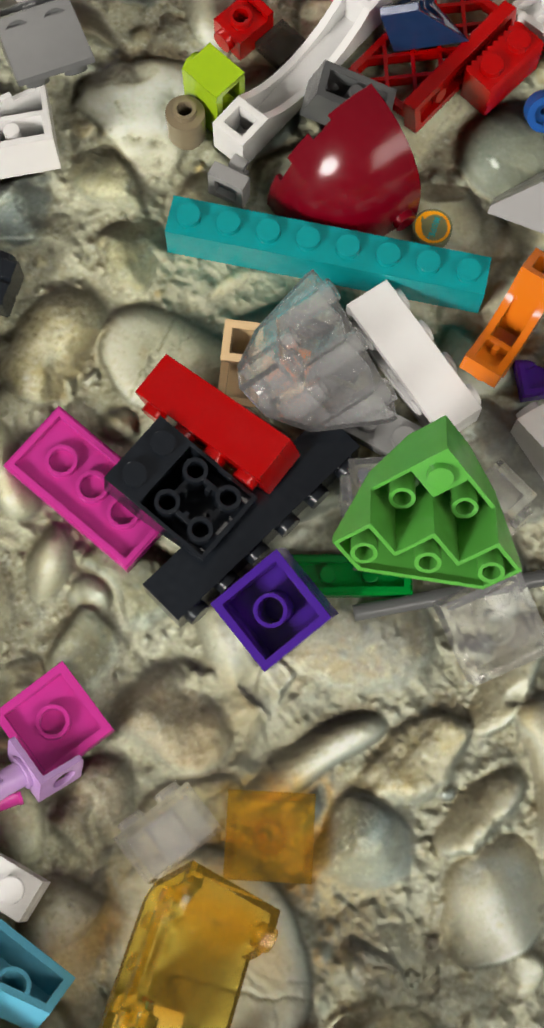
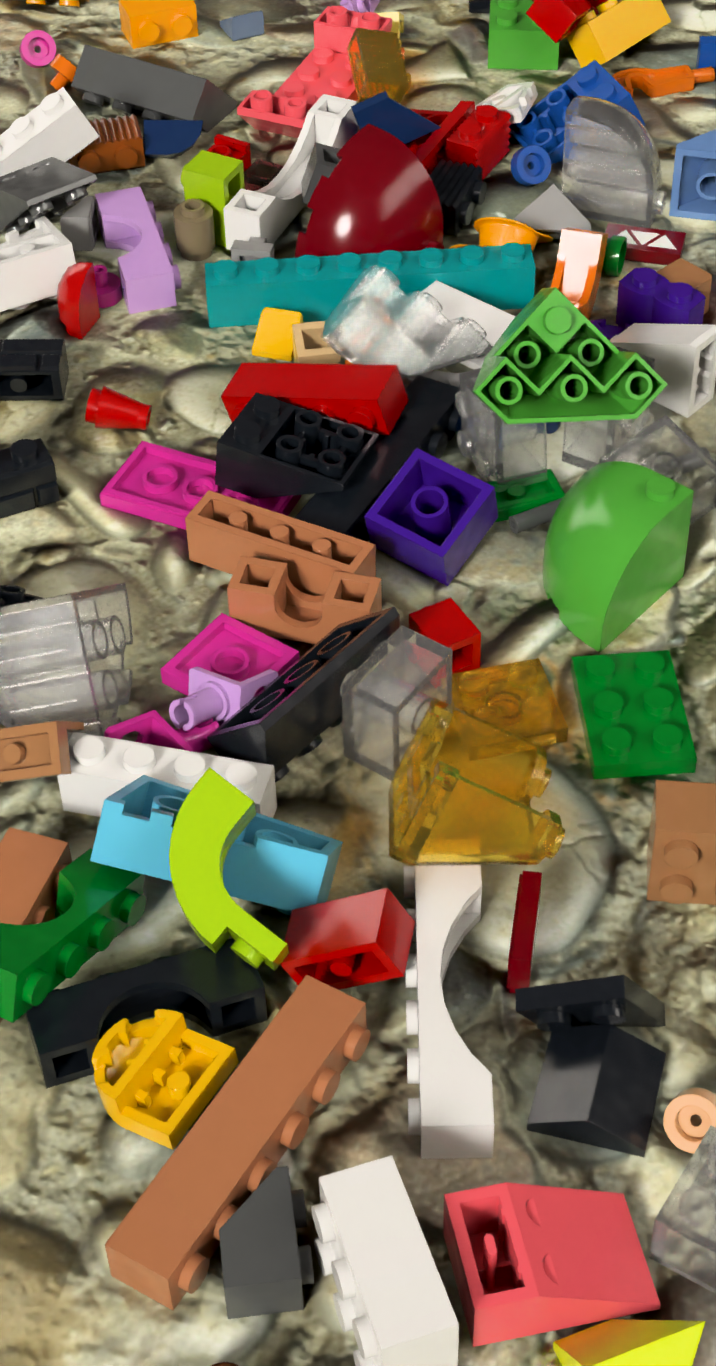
camera: 15 degrees left, 30 degrees down
none -> red brick [57,262,100,340]
none -> light grey slope [60,196,99,251]
none -> red cone [85,386,152,431]
none -> dark pink tile [94,265,122,308]
none -> lavender arch [95,186,181,314]
none -> nougat brick [185,490,376,596]
none -> black slope [207,607,400,783]
none -> nougat arch [227,556,382,644]
none -> yellow slope [252,307,303,361]
none -> red brick [405,597,481,685]
none -> black brick [429,158,487,237]
none -> light orange piece [474,217,553,253]
none -> bright green brick [542,461,694,653]
none -> green plate [571,650,697,780]

